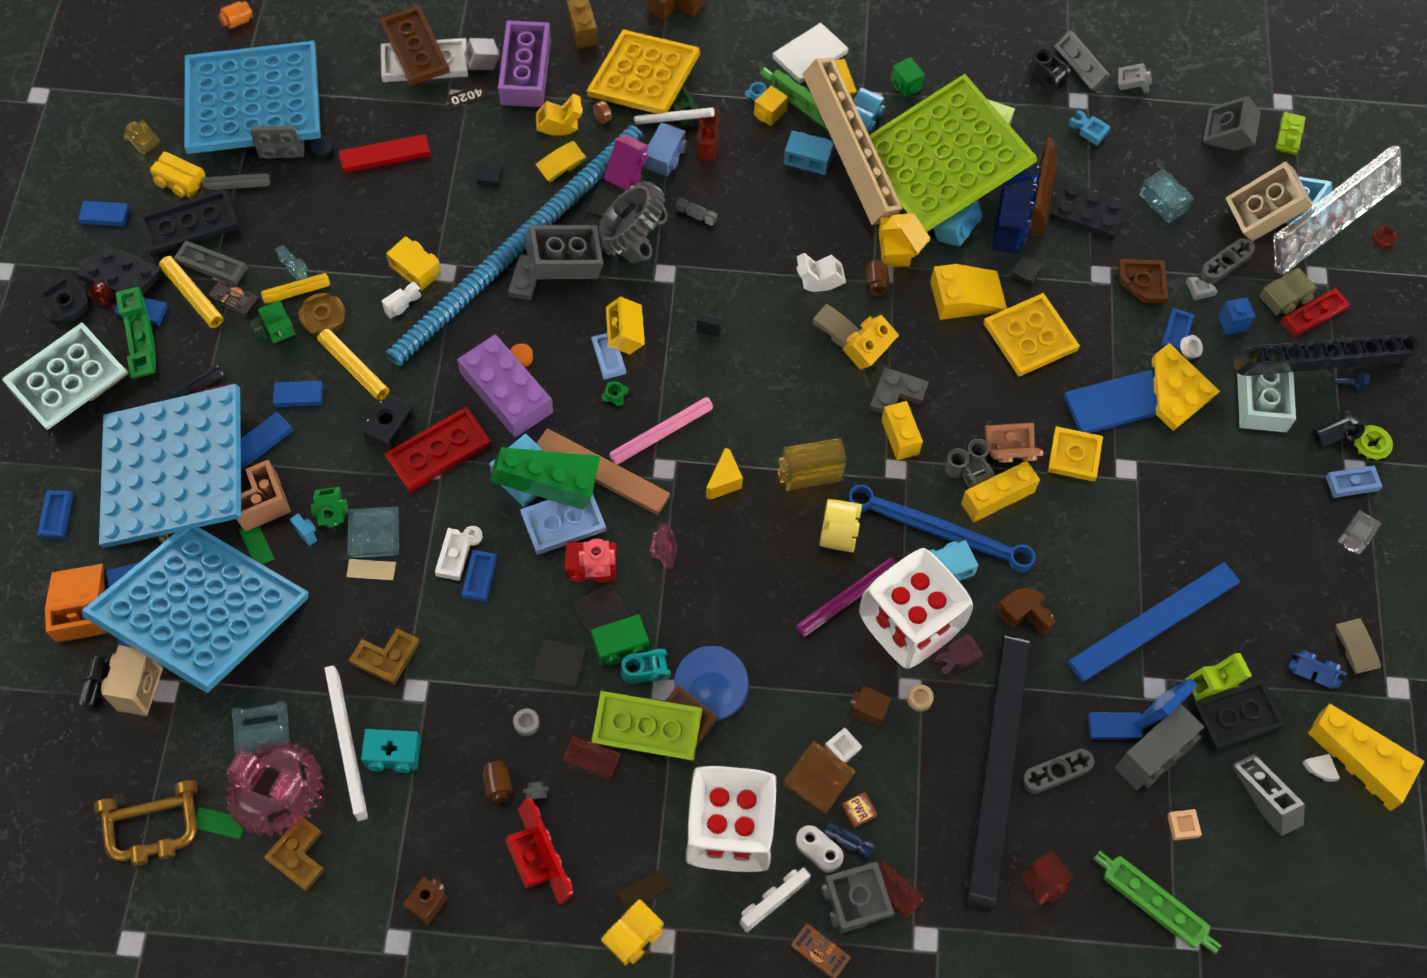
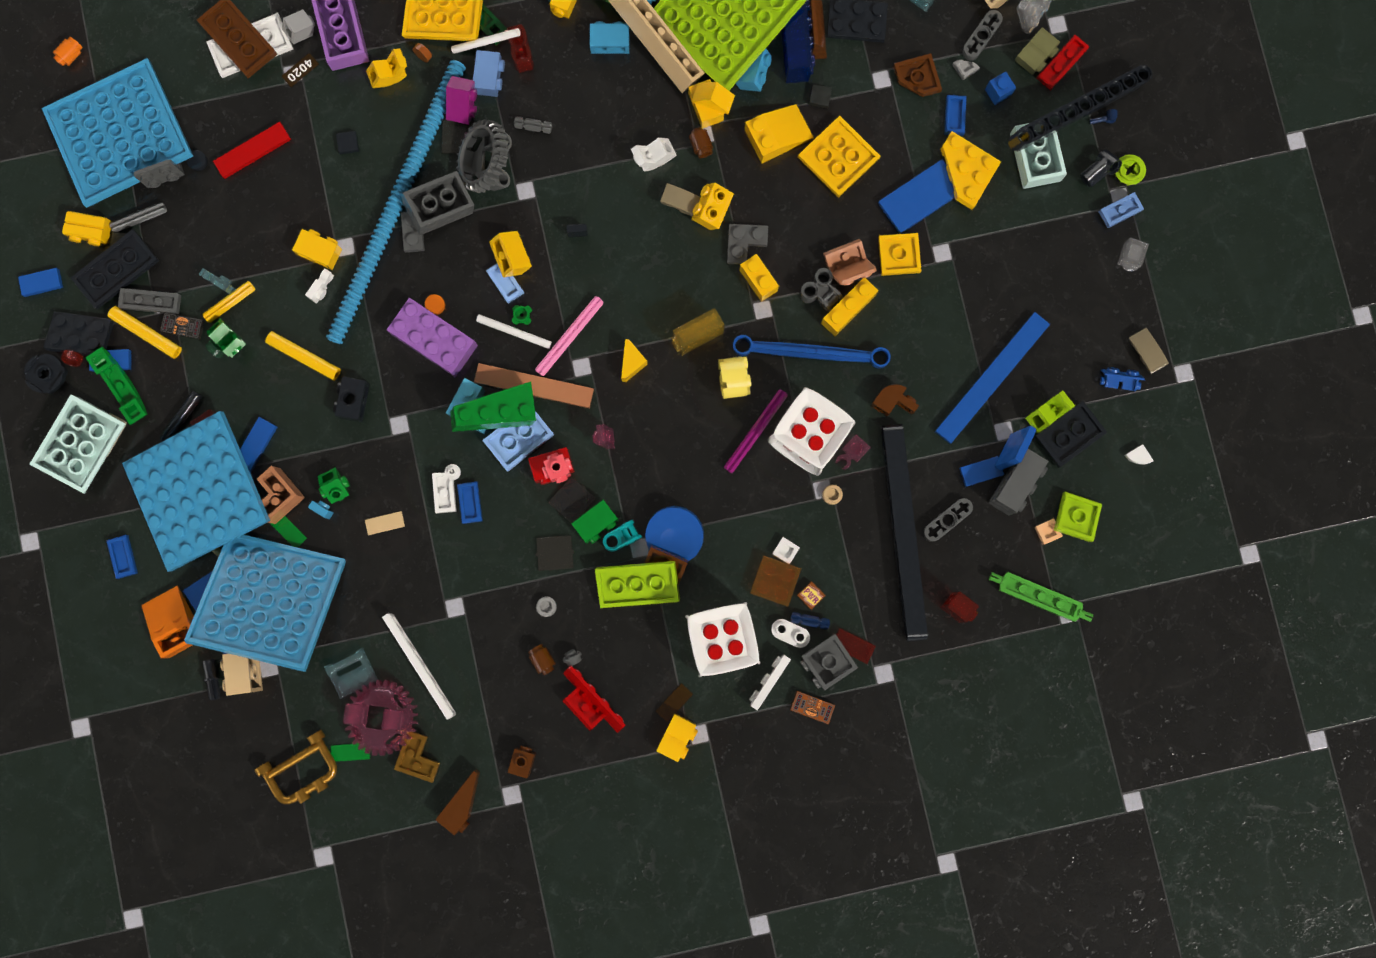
camera: 15 degrees left, 20 degrees up
clear yellow bracket [124,120,161,155] -> none
blue tile [273,381,323,407] -> none
pearl gold tile [298,293,346,336] -> none
clear light blue plate [348,507,399,558] -> none
pearl gold plate [348,629,420,685] -> none
teal brick [361,729,421,773] -> none
red tile [384,407,492,493] -> none
yellow slope [536,141,587,183] -> none
clear red tile [563,736,621,780] -> none
reddish brown brick [849,686,892,728] -> none
medium azure brick [929,540,979,581] -> none
white tile [1180,335,1203,359] -> none
dark grey slope [1233,754,1305,836] -> none
yellow wedge [1308,704,1424,812] -> none
none -> reddish brown slope [436,769,480,835]
none -> white bar [476,314,552,349]
none -> lime plate [1054,492,1102,542]

